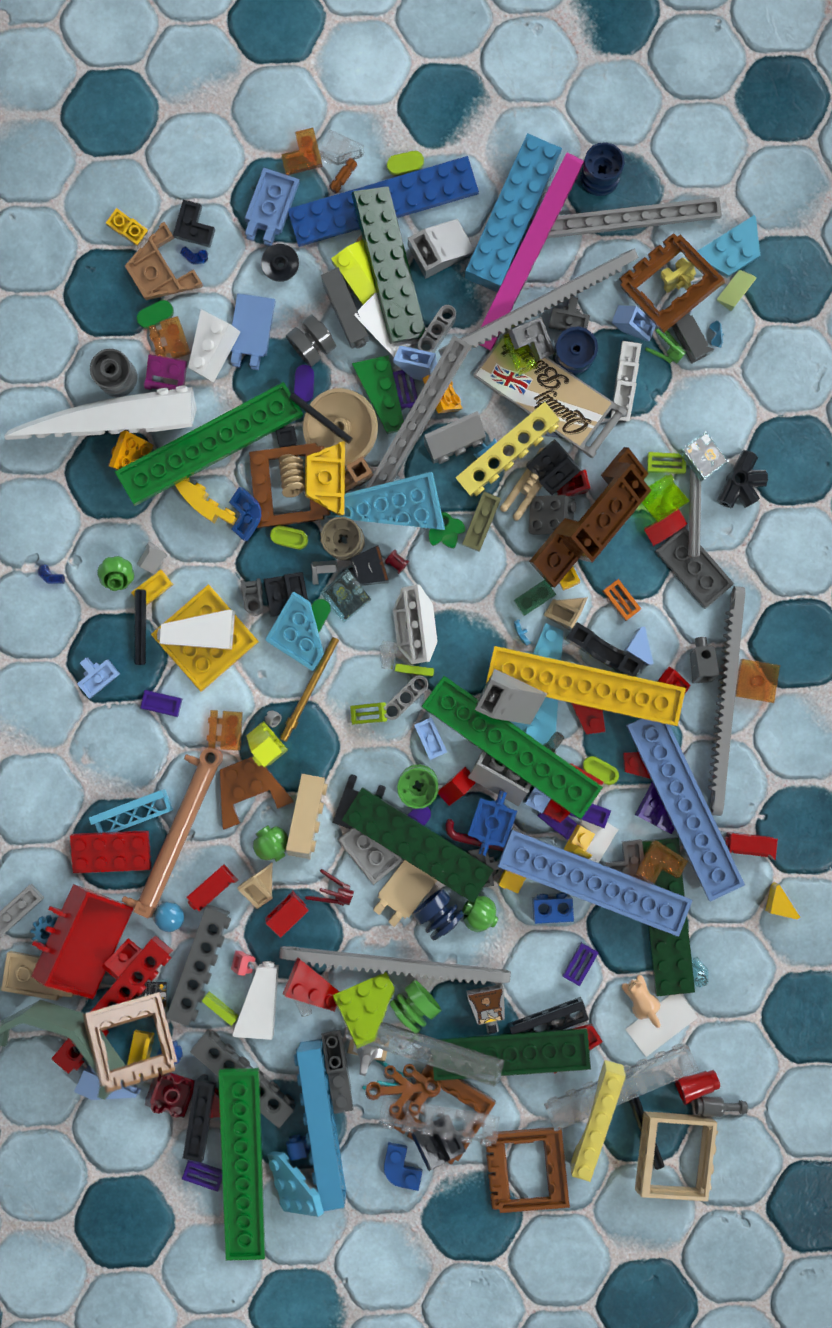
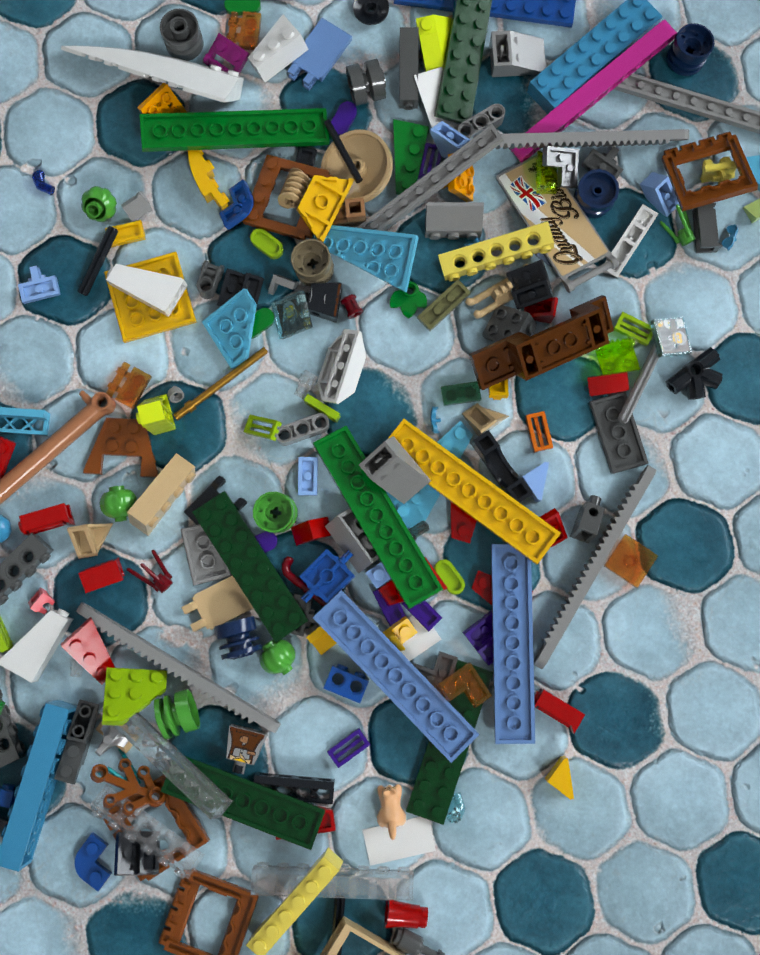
camera: 25 degrees right, 5 degrees down
dark purple tile [140,690,183,717] -> none

